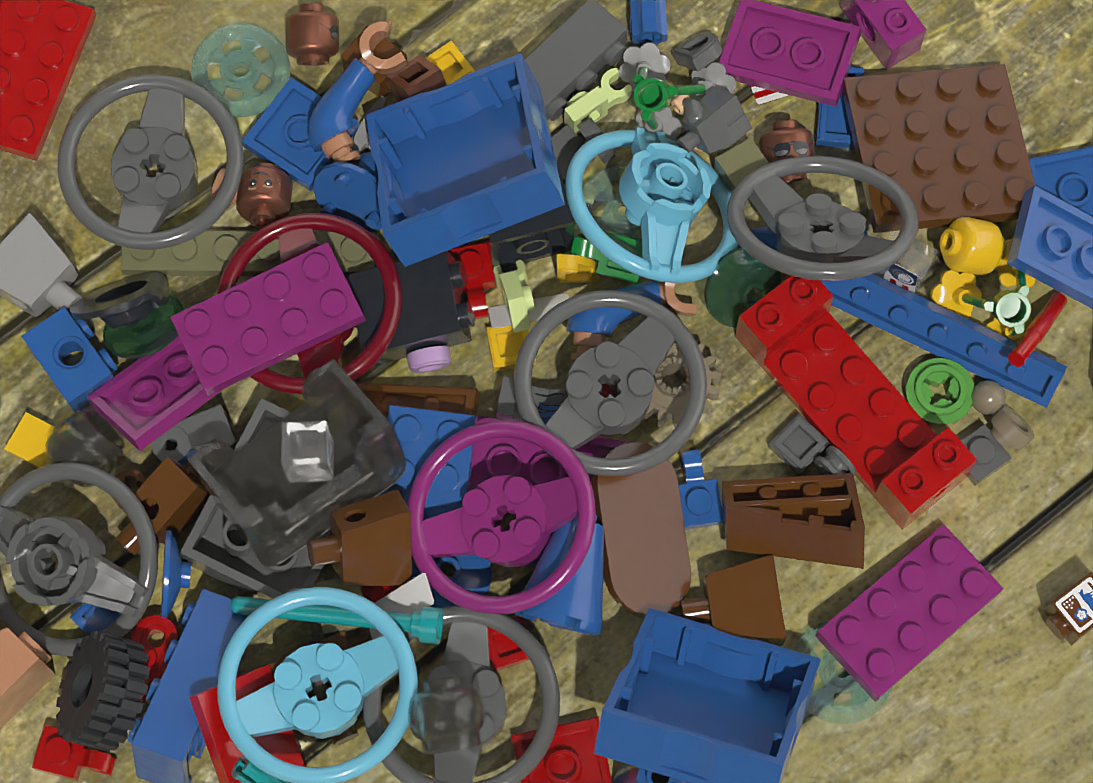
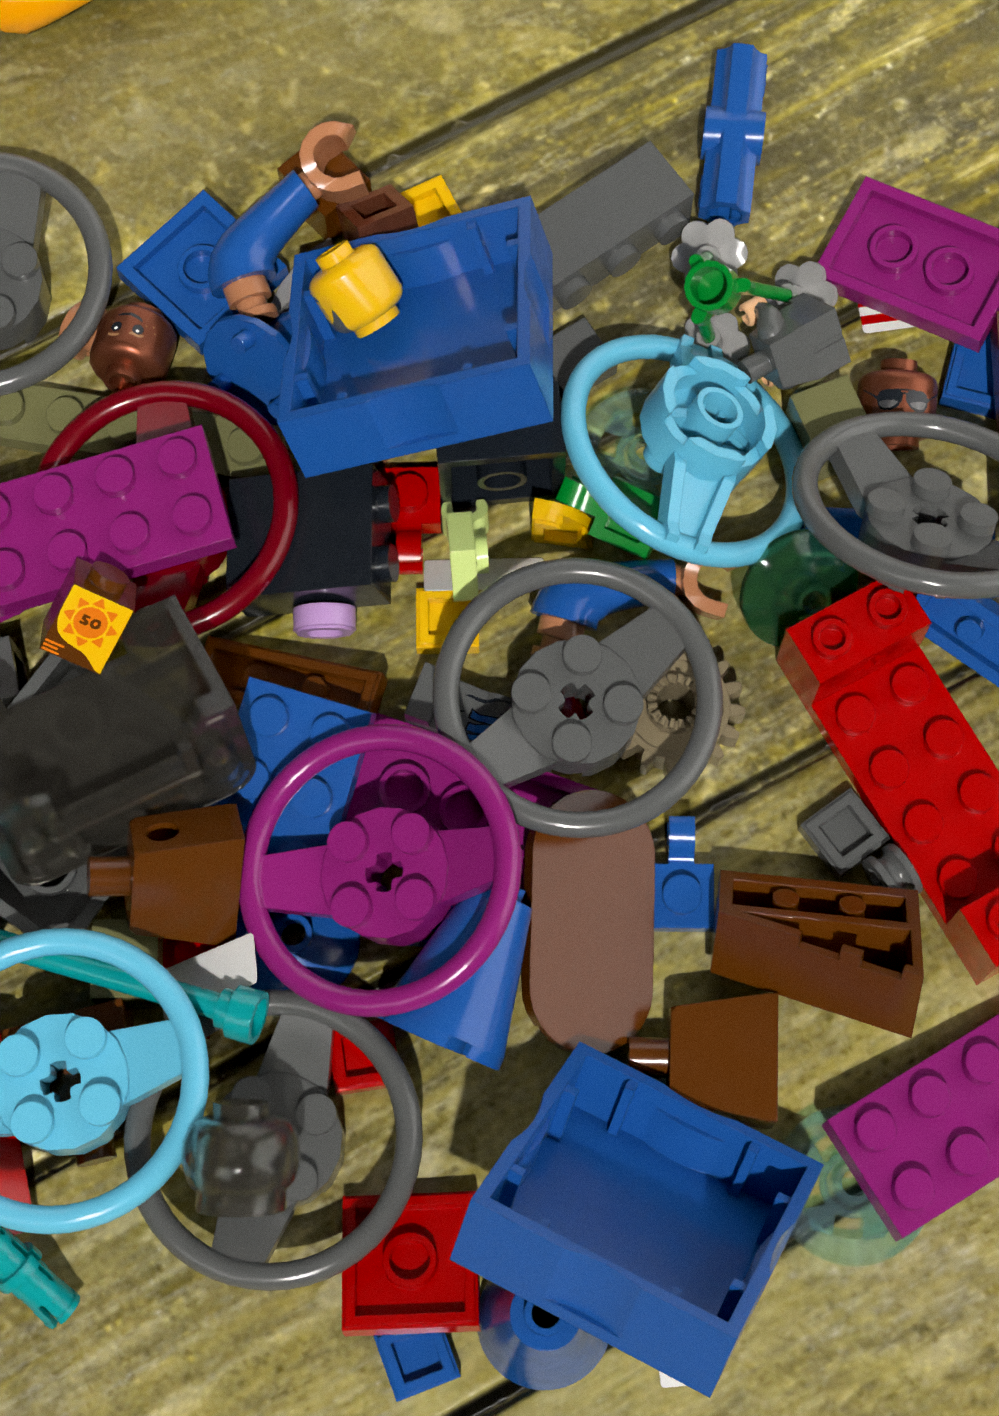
camera: 10 degrees right, 0 degrees up
clear light blue plate [191,24,290,117] -> none
clear brick [281,421,334,483] -> none
copper head [285,3,340,66] -> none
yellowish green plate [564,68,632,135] -> none
dark grey tile [577,118,616,164] -> none
dark grey tile [672,32,723,72] -> none
none -> brick [39,557,136,675]
none -> yellow head [309,239,403,338]

